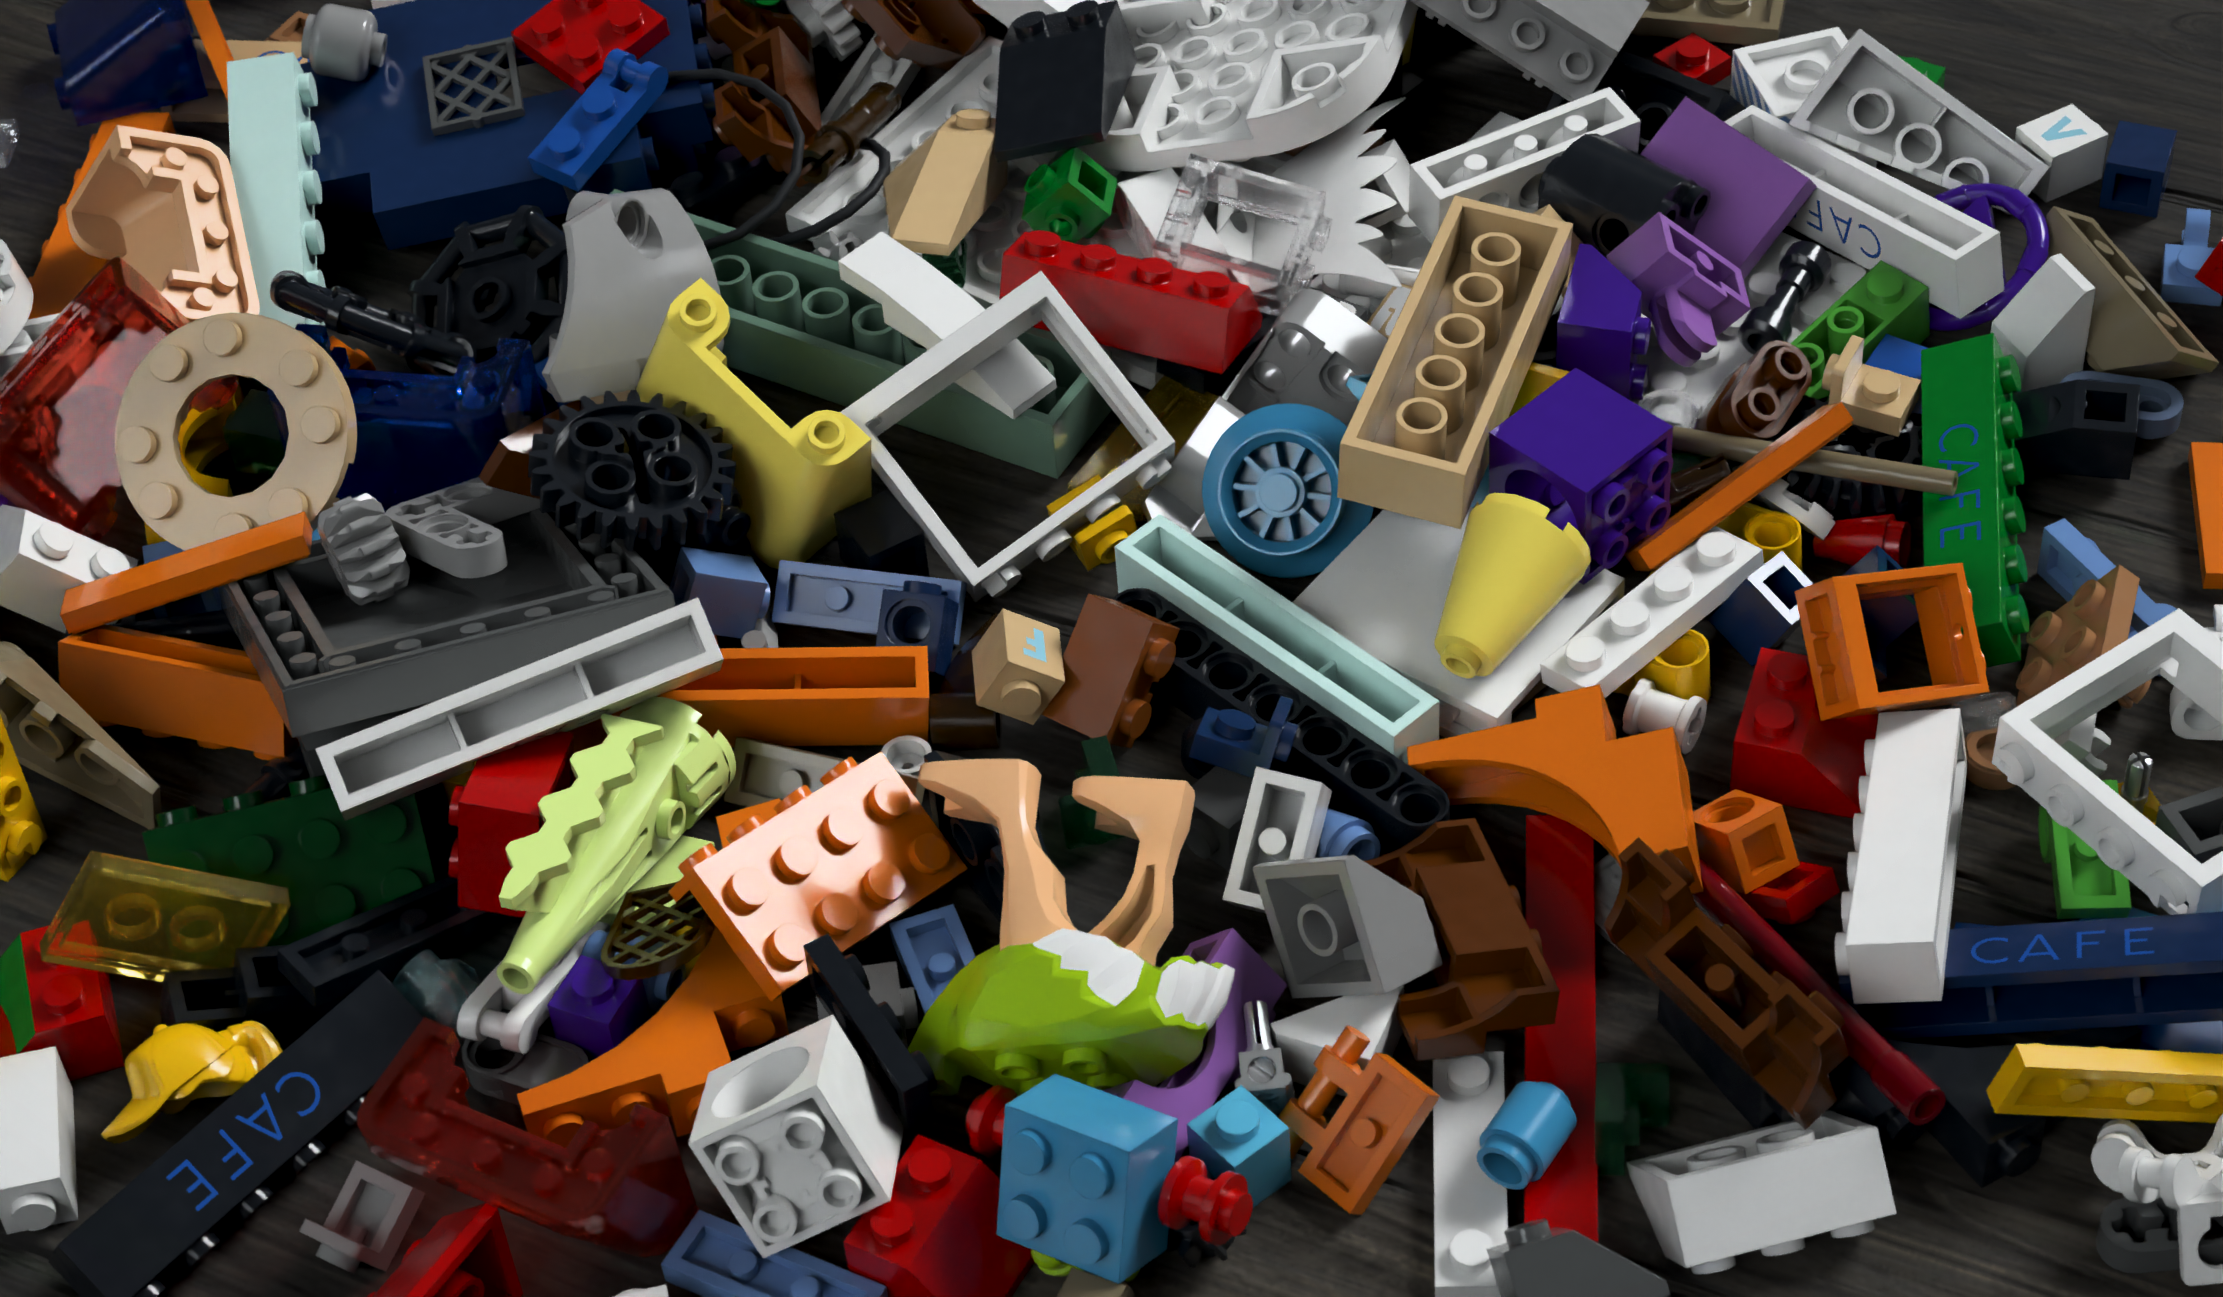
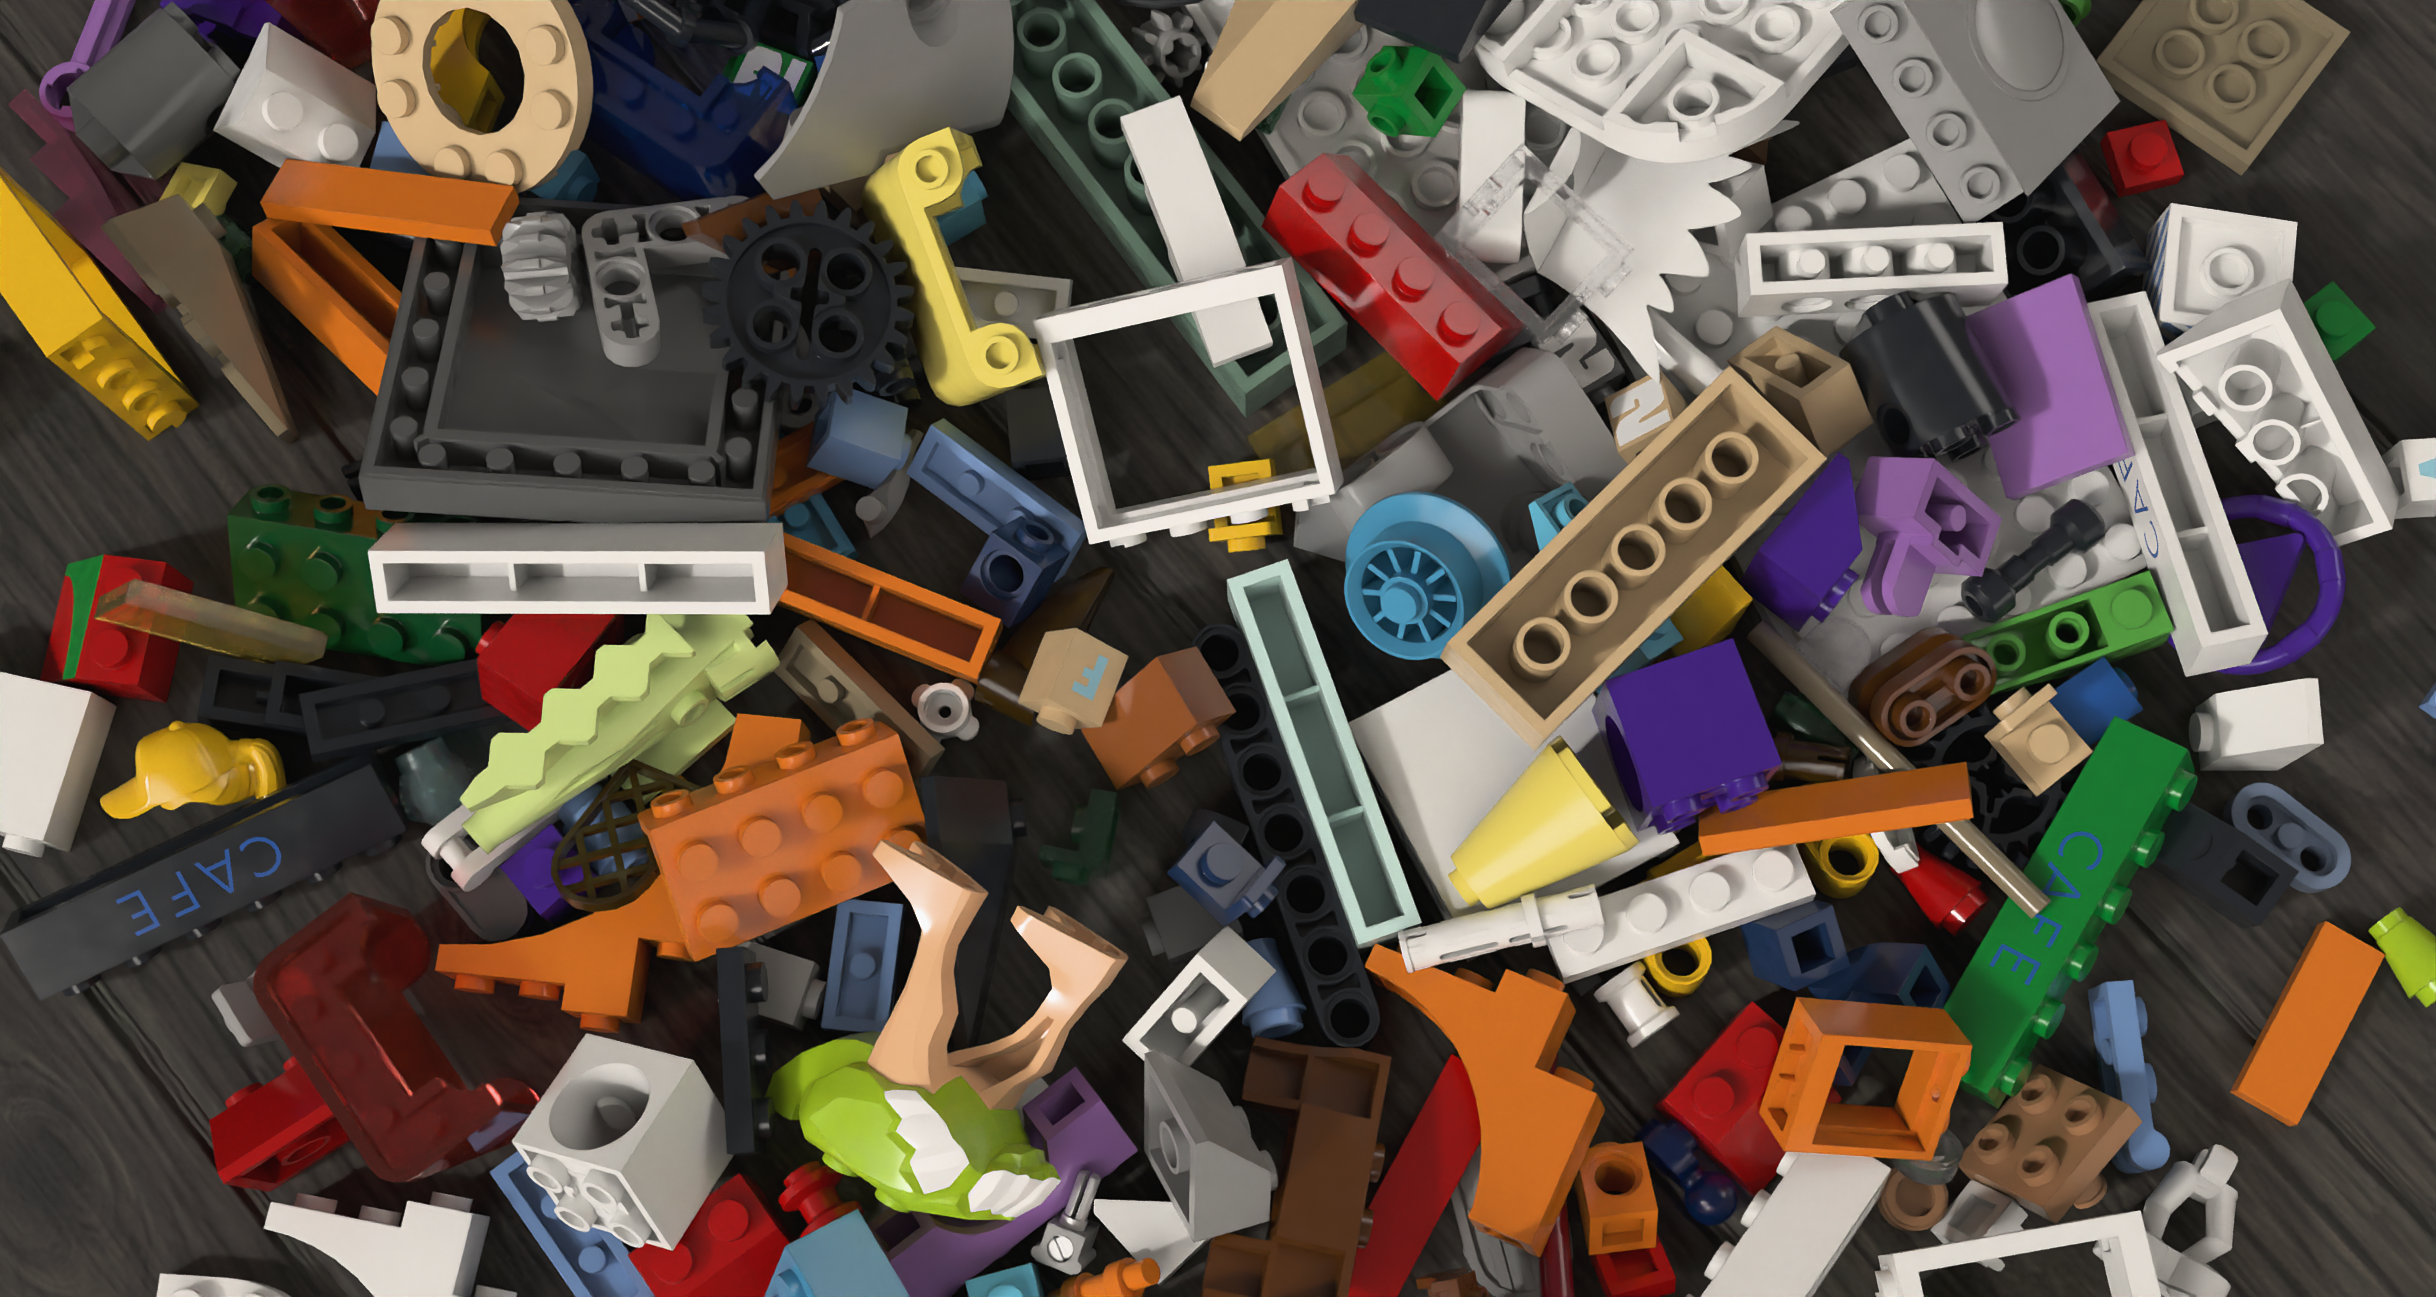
camera: 25 degrees right, 30 degrees up
dark tan wedge [2046,206,2219,380] -> none
none -> white pin [1398,883,1605,974]
none -> clear blue plate [1633,1118,1738,1225]

